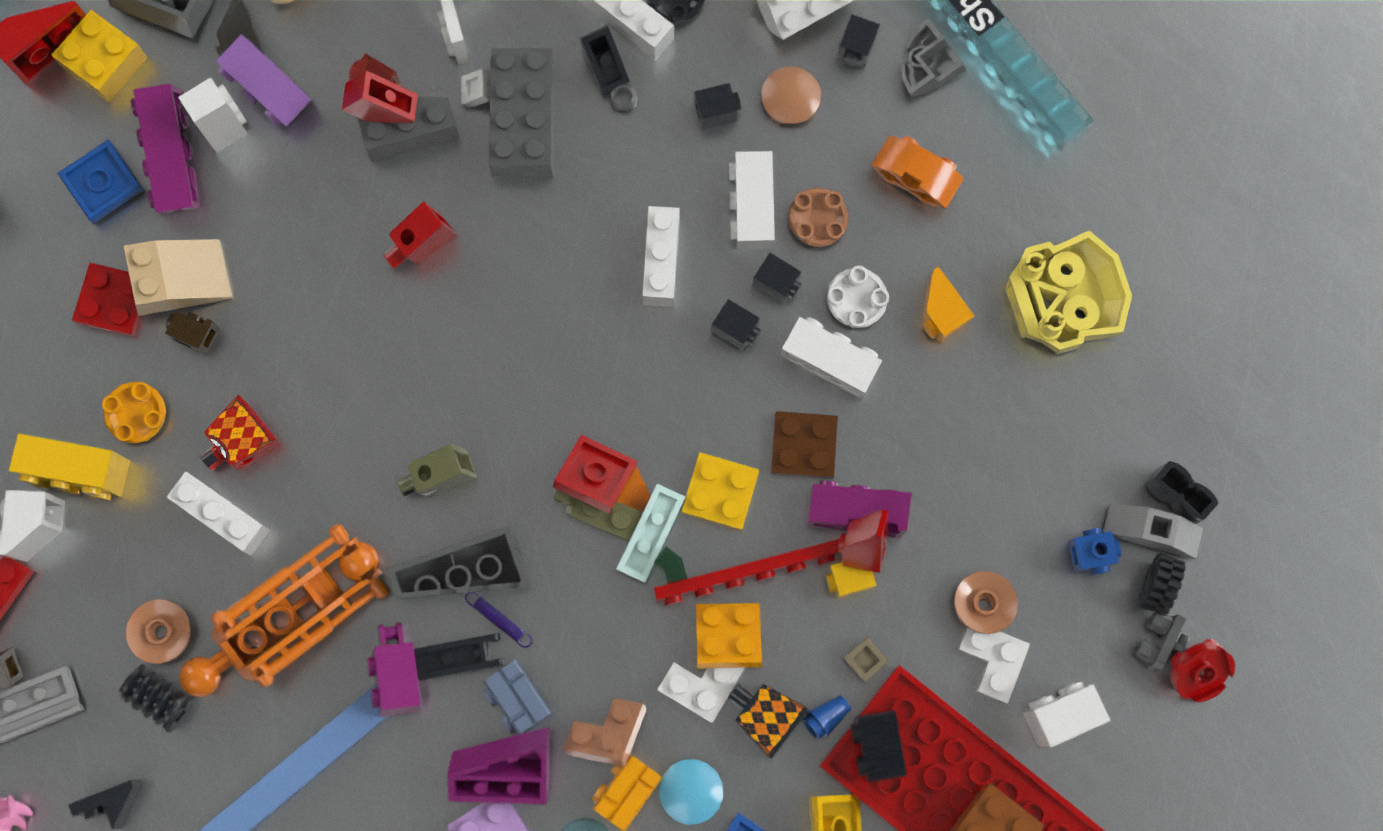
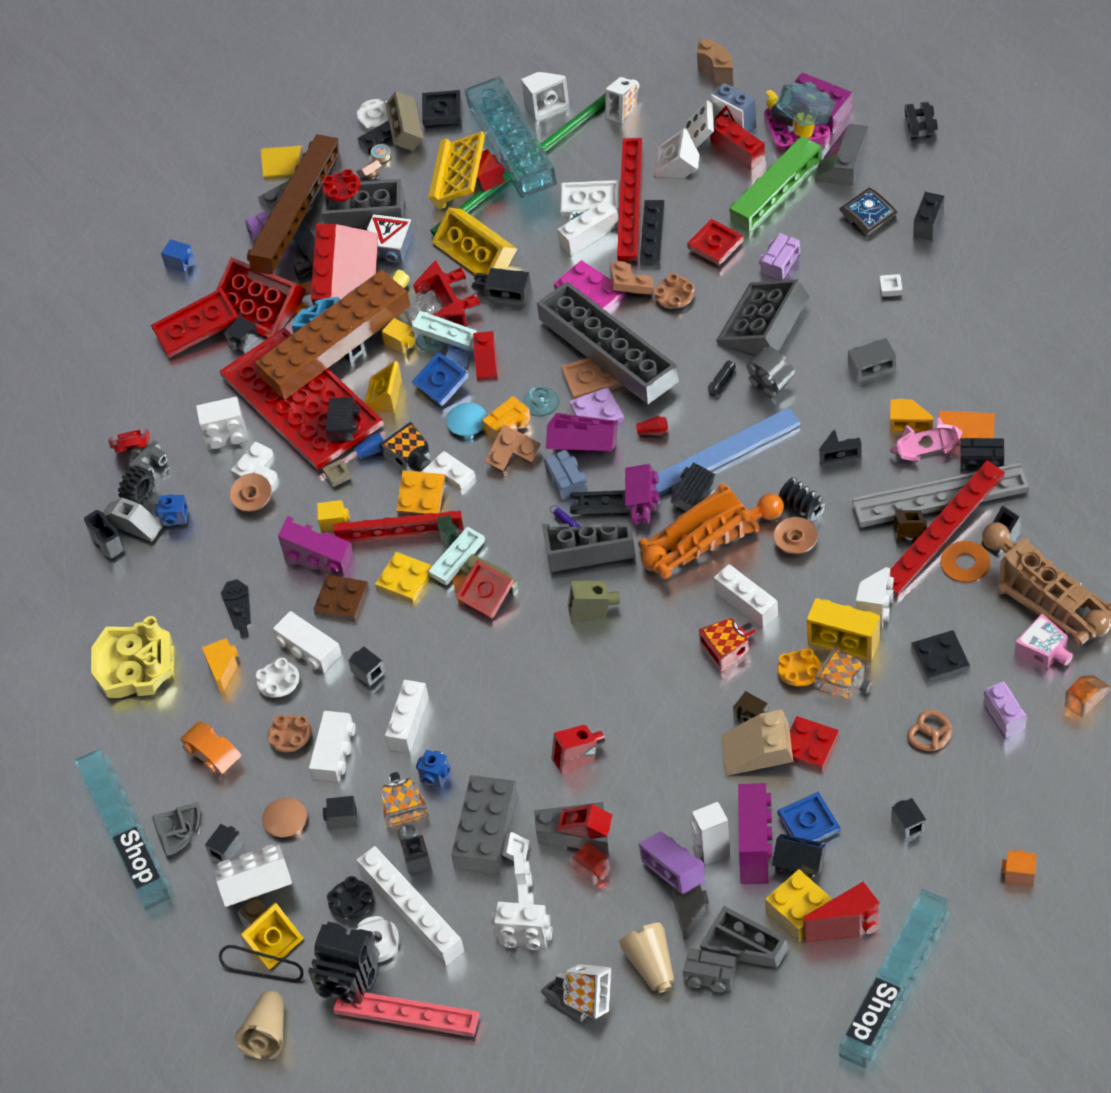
camera: 160 degrees left, 25 degrees down
black brick [752,253,802,304] -> none
red slope [838,509,889,573] -> none
none -> black piece [221,579,251,638]
none -> clear torso [381,772,429,829]
none -> blue brick [416,749,451,788]
none -> red cone [636,415,668,436]
none -> black brick [670,462,716,511]
none -> black brick [772,834,827,877]
none -> clear torso [815,646,873,699]

